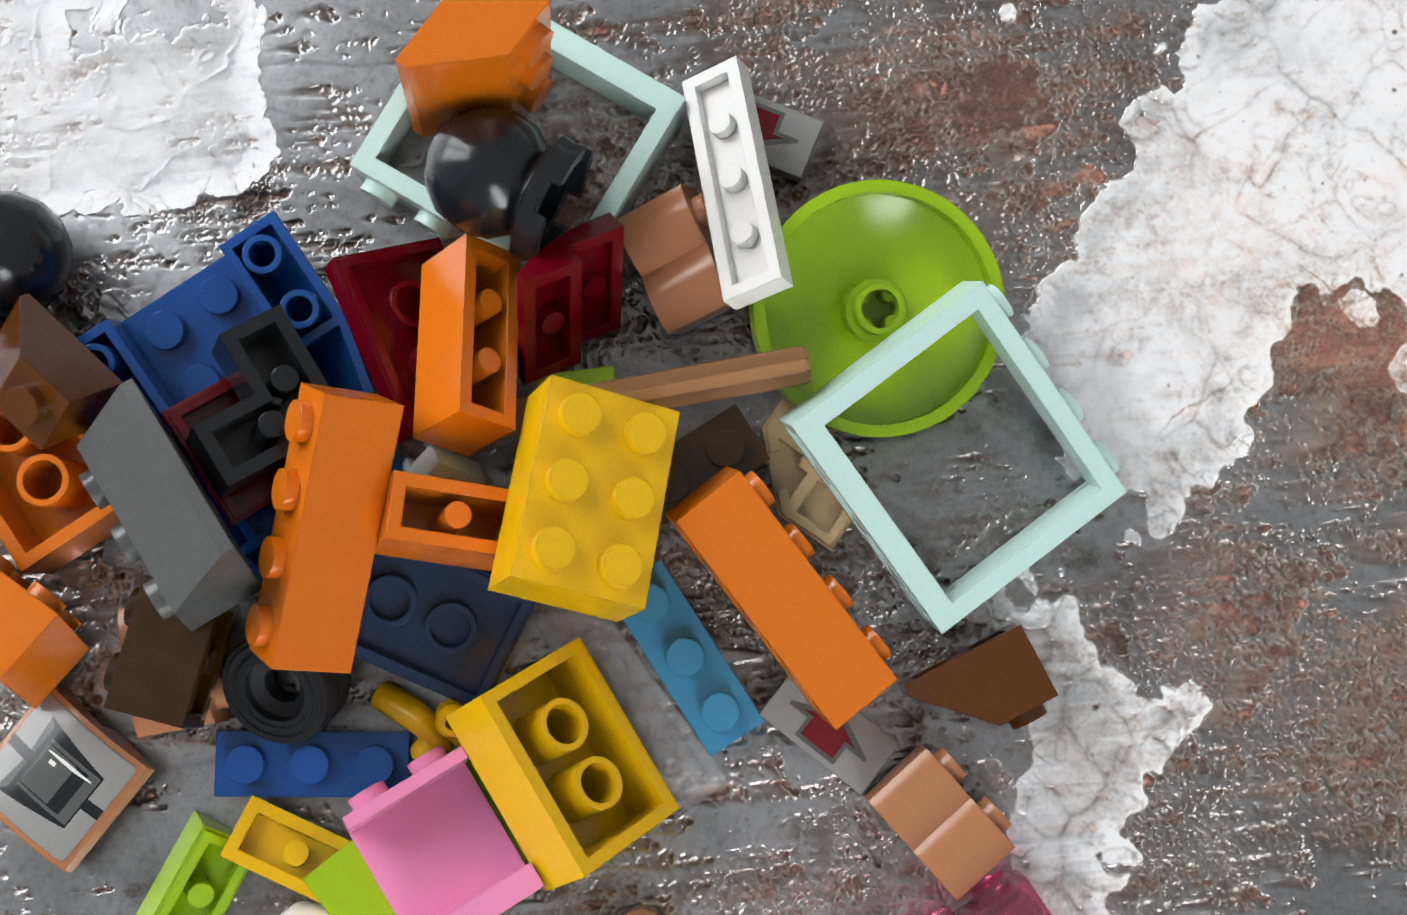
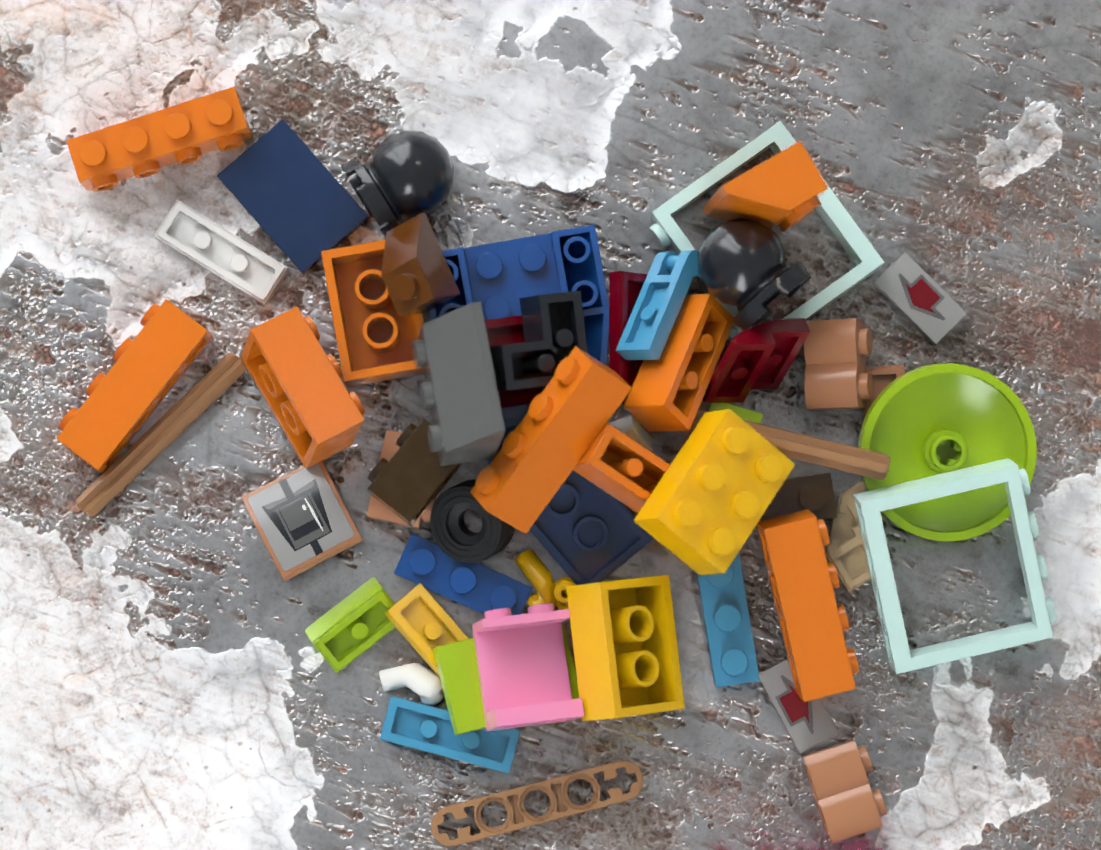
camera: 25 degrees right, 0 degrees up
white plate [682,56,793,310] -> none
reddish brown slope [898,624,1058,730] -> none
none -> dark azure plate [615,250,699,360]

